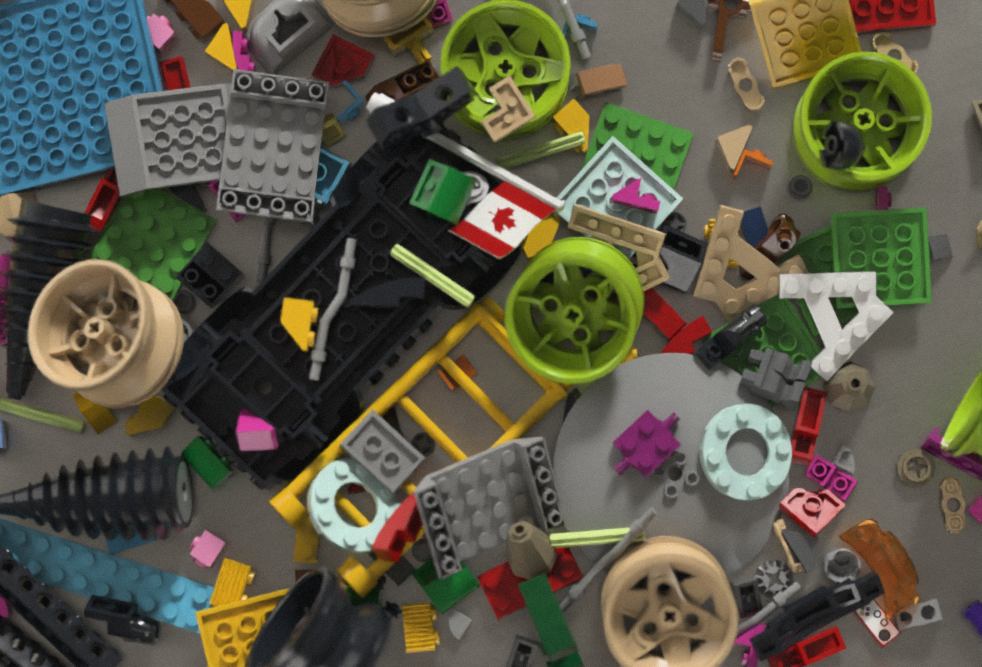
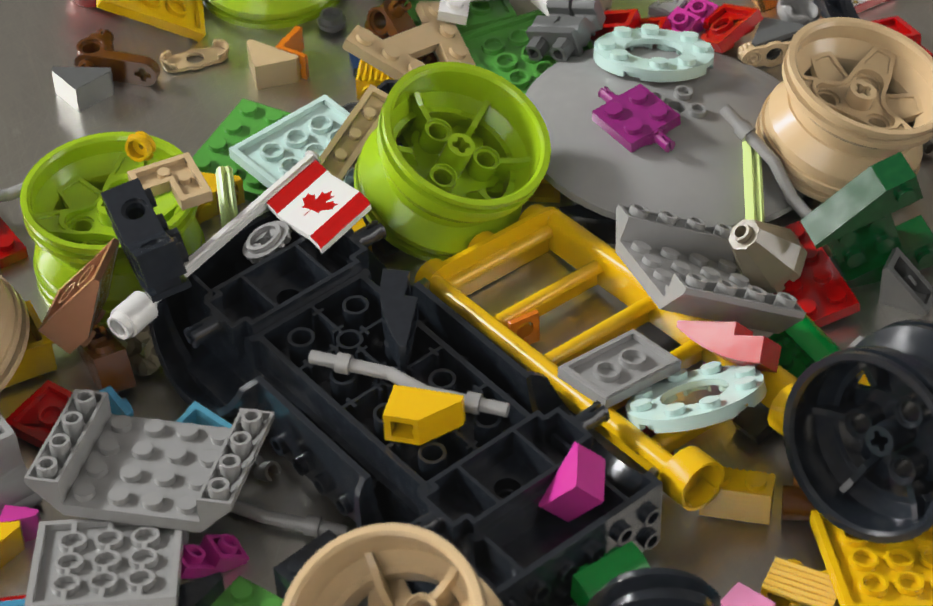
camera: 85 degrees left, 40 degrees down
yellowish green axle [390,244,474,307] -> none
green brick [410,159,477,225] -> none
dark pink slope [611,177,661,214] -> none
black plate [694,305,767,370] -> none
none -> nougat slope [38,237,120,354]
none -> yellow plate [125,131,156,162]

